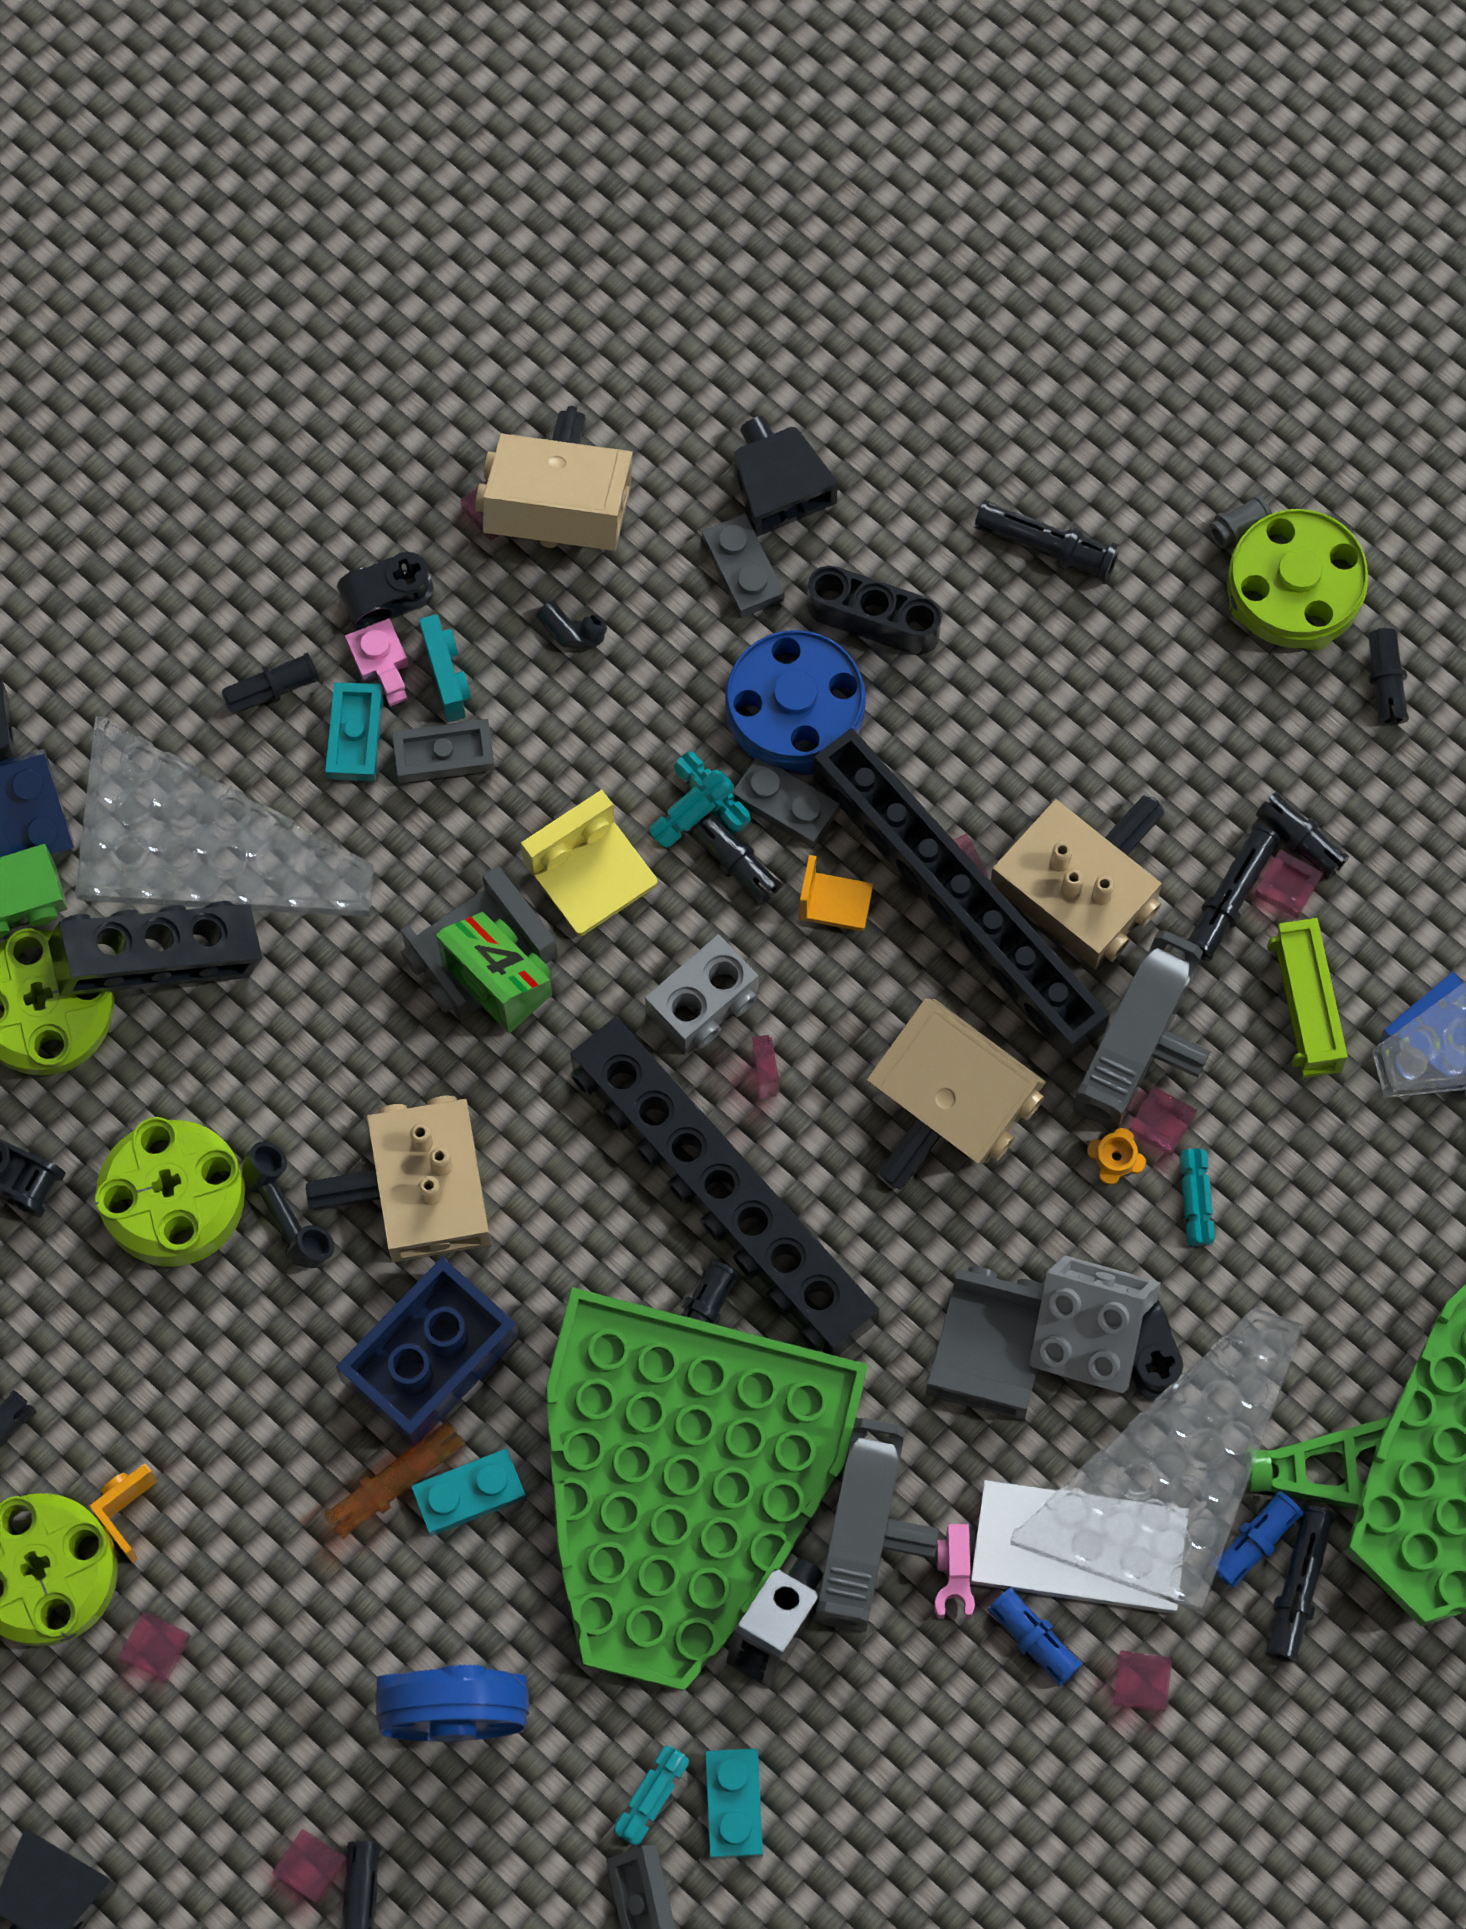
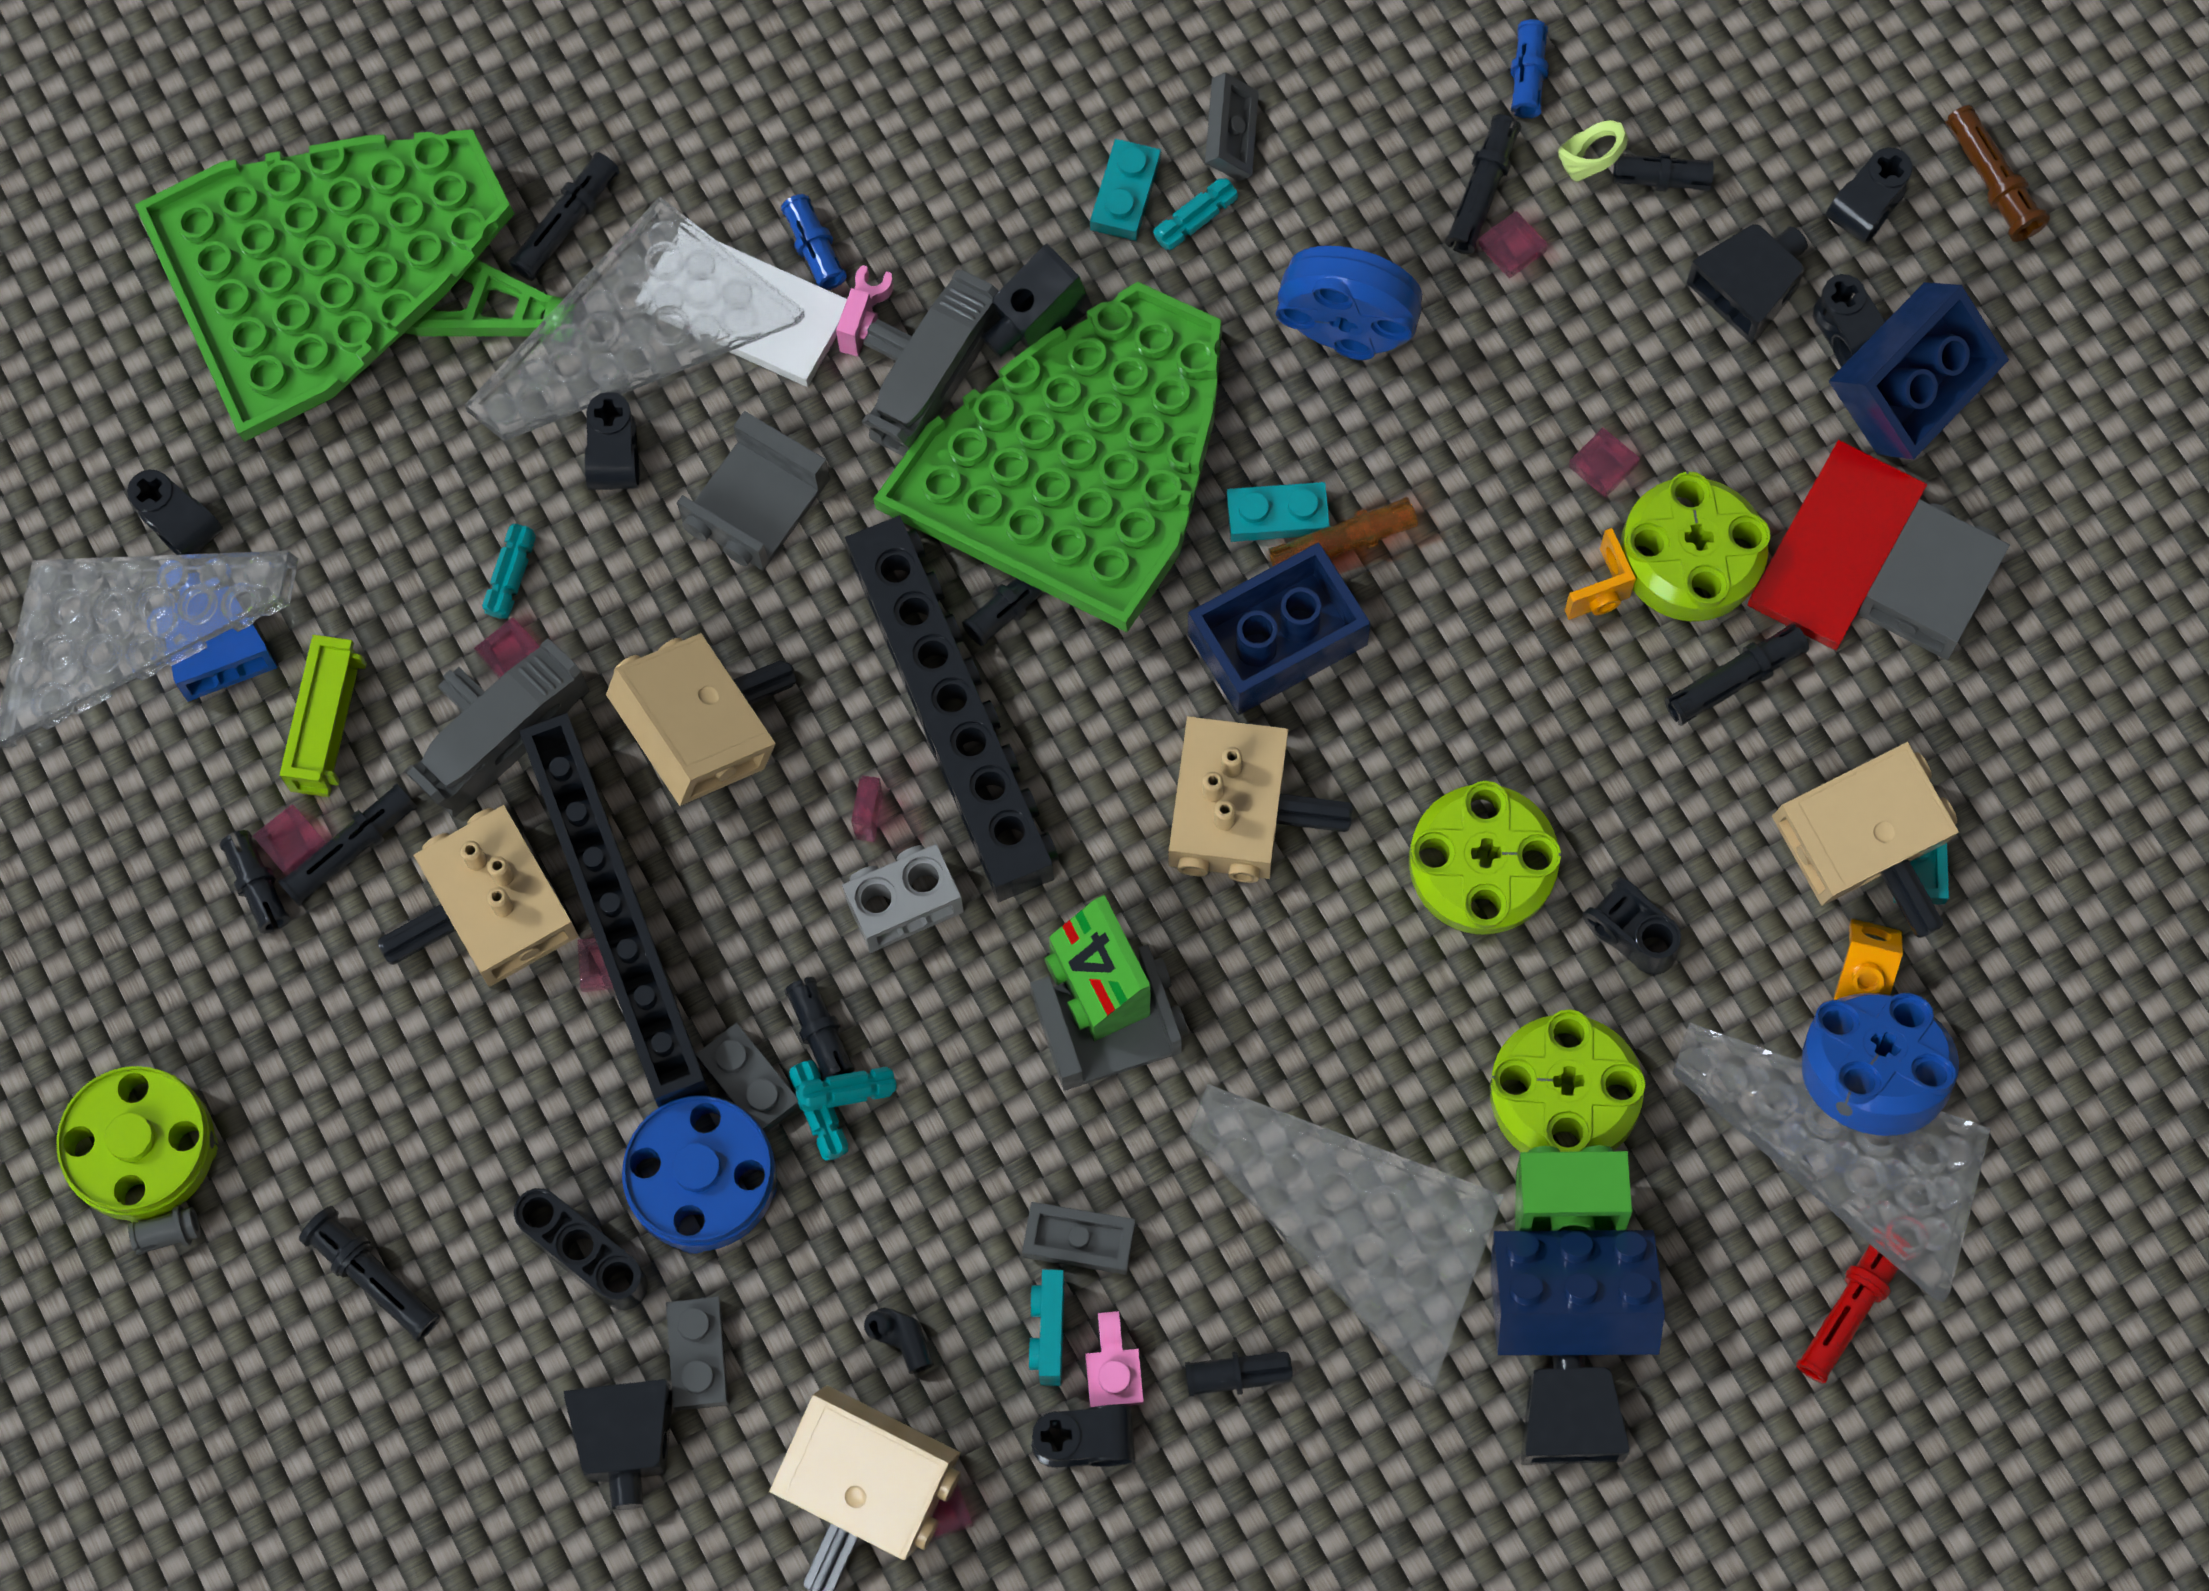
camera: 160 degrees left, 0 degrees up
black brick [48,901,262,996] -> none
black bar [242,1142,335,1268] -> none
teal plate [325,682,384,781] -> none
light yellow bracket [521,790,658,937] -> none
light orange bracket [799,855,873,932] -> none
light grey bracket [1030,1255,1161,1393] -> none
light orange plate [1087,1128,1146,1185] -> none
clear pink tile [1114,1650,1172,1712] -> none
blue pin [1209,1491,1304,1589] -> none
black axle [1368,628,1409,726] -> none

